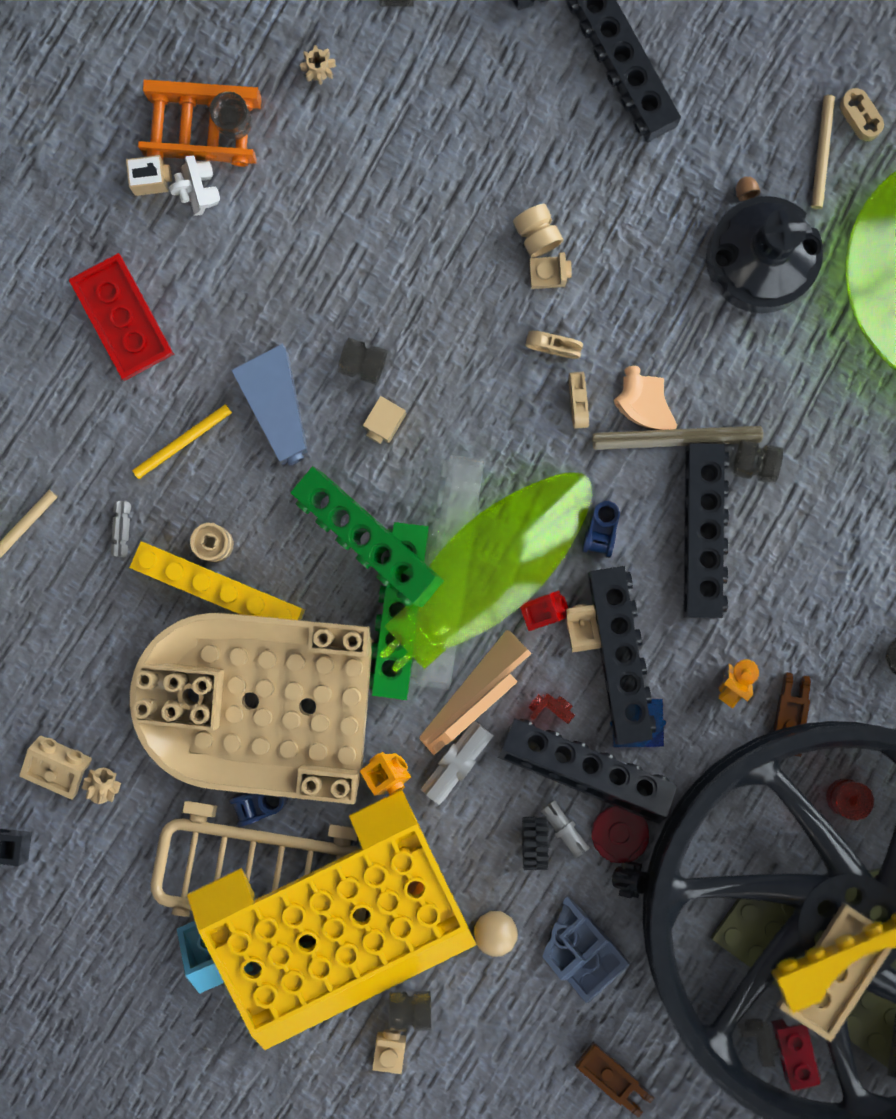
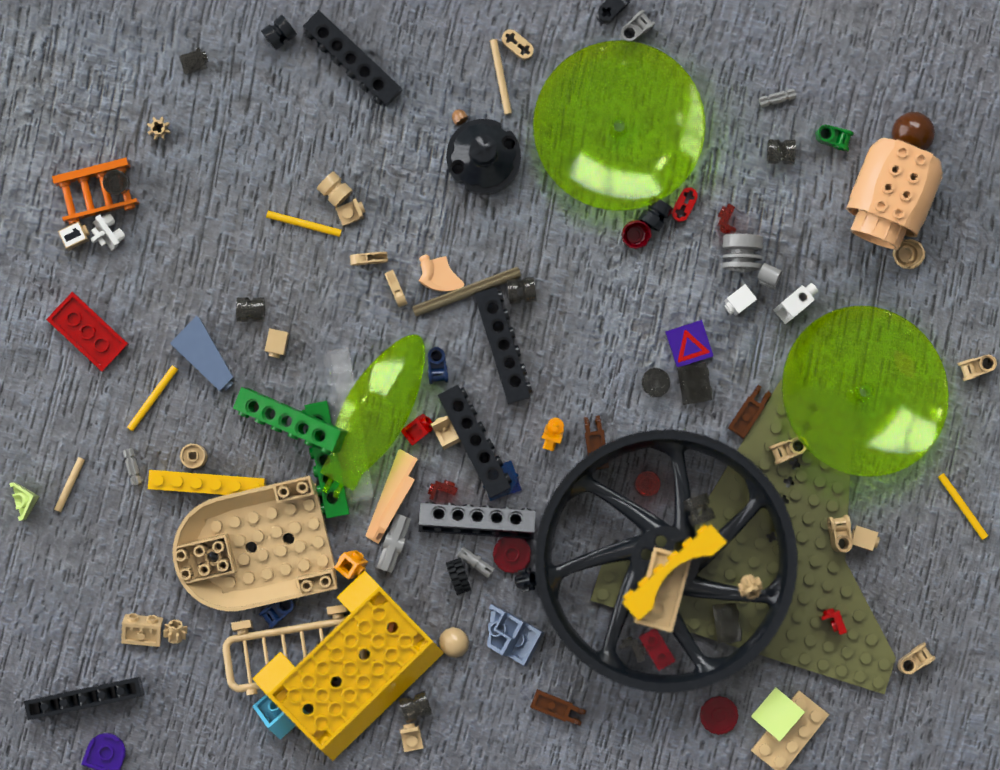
camera: 15 degrees left, 0 degrees up
none -> yellow bar [266,210,342,237]

